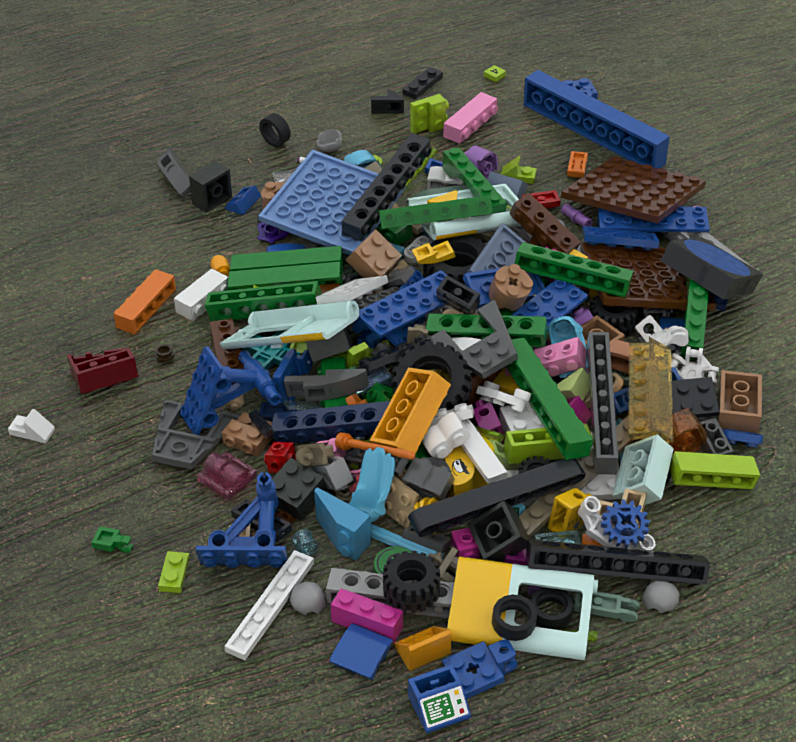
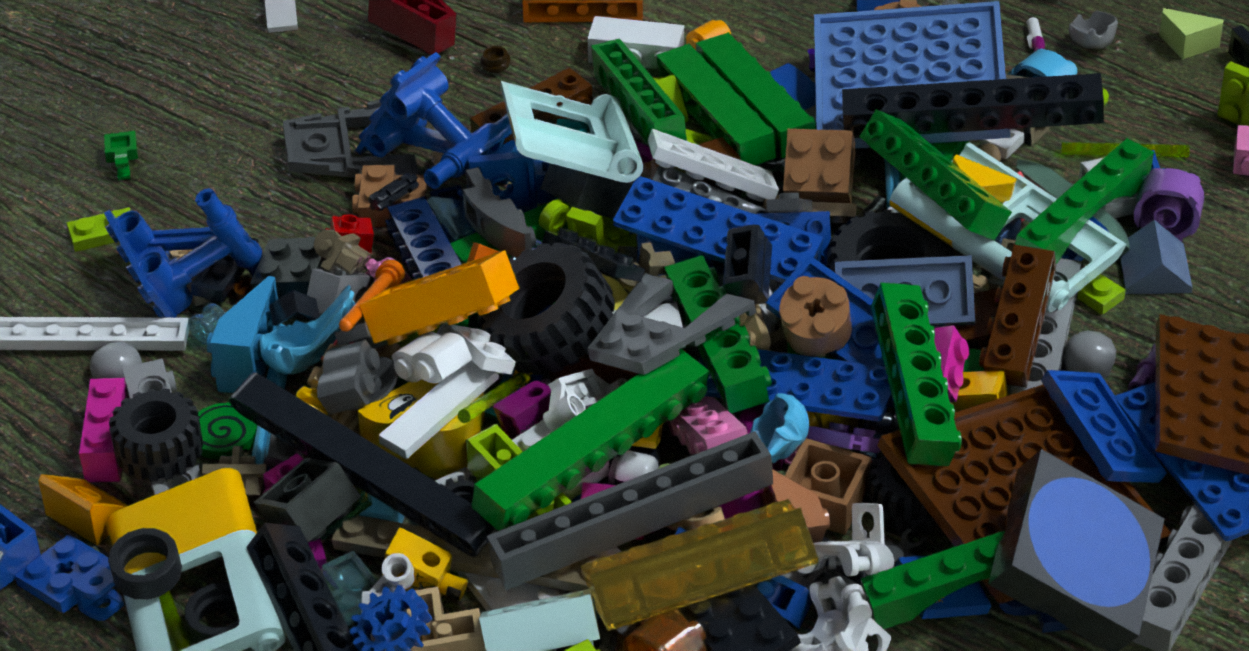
camera: 65 degrees right, 0 degrees up
clear pink plate [197,451,257,500] -> none
blue slope [329,623,393,680] -> none
yellow slope [412,240,455,264] -> none
lime slope [501,156,537,184] -> none
red plate [522,190,561,208] -> none
none -> black slope [269,290,320,326]
none -> lime tile [539,199,570,232]
none -> yellowish green slope [1159,8,1224,59]

